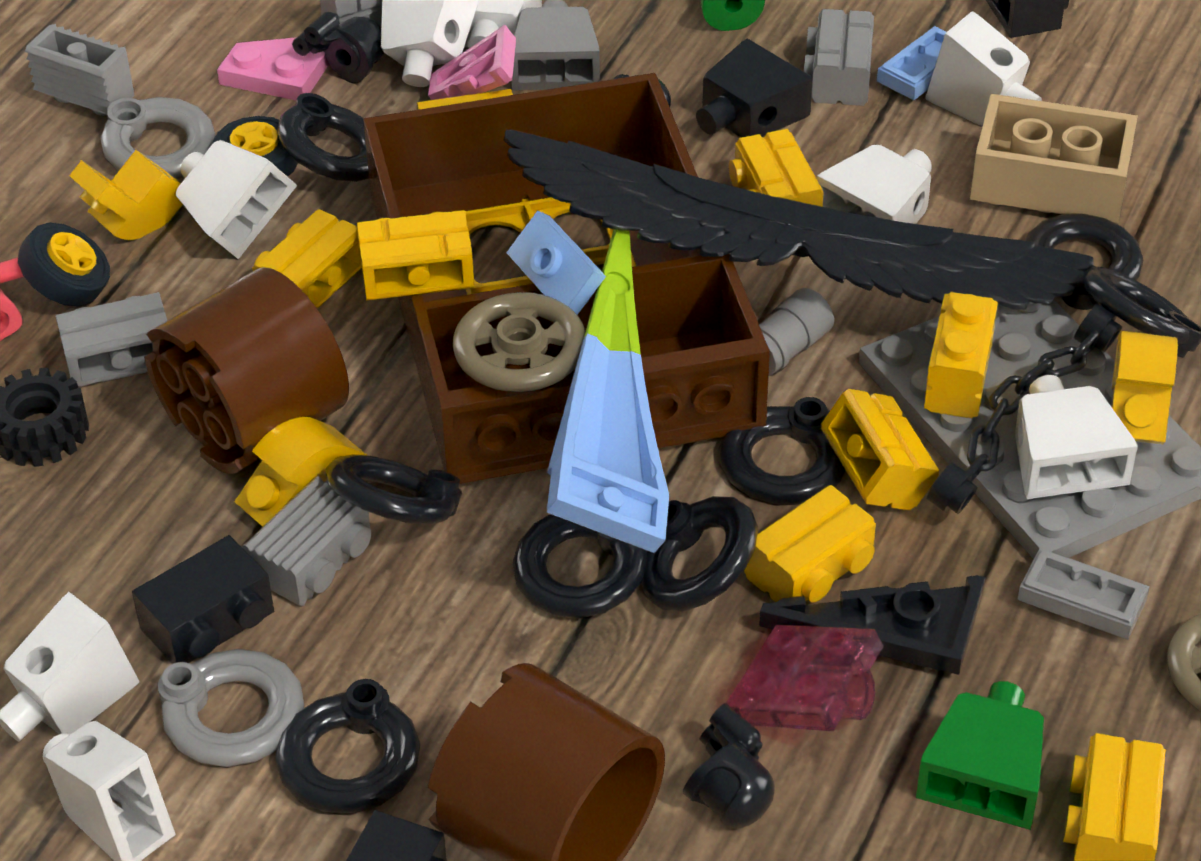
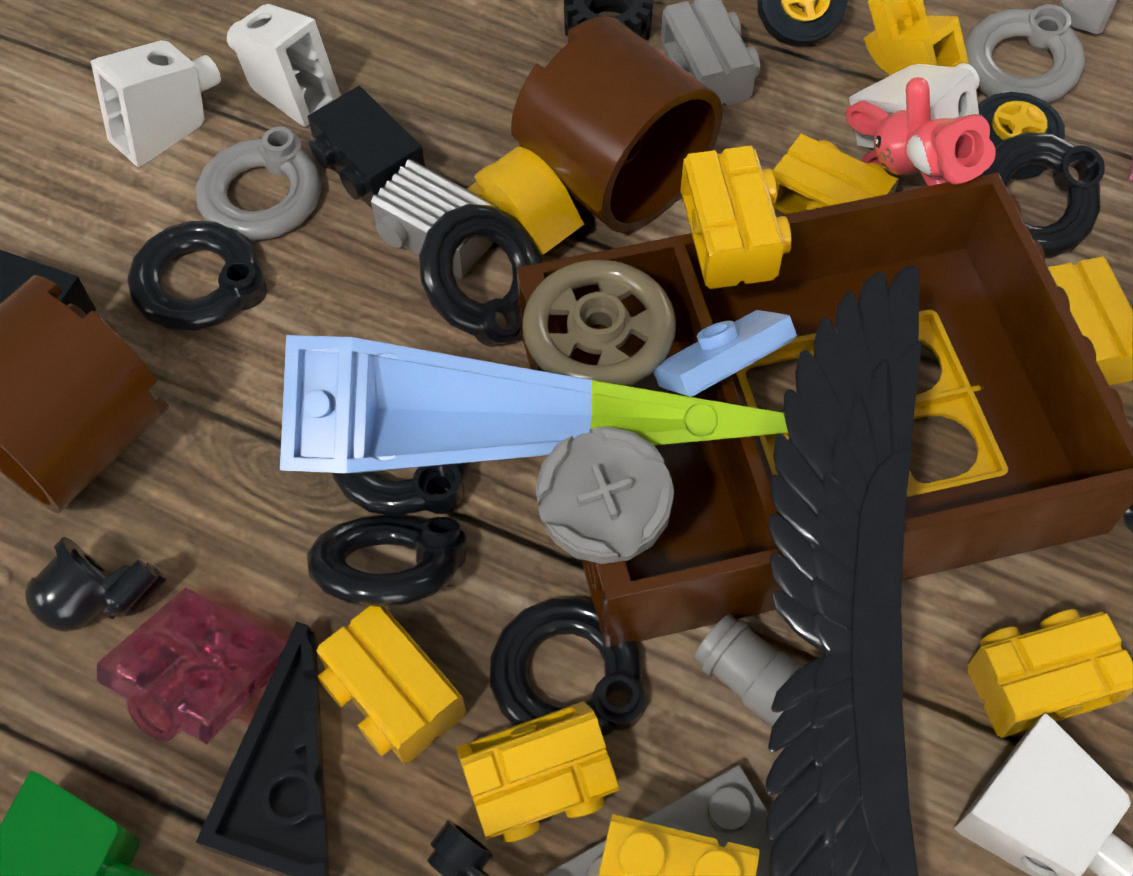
camera: 90 degrees right, 15 degrees up
none -> light grey tile [535,426,674,564]
none -> coral animal [845,77,996,186]

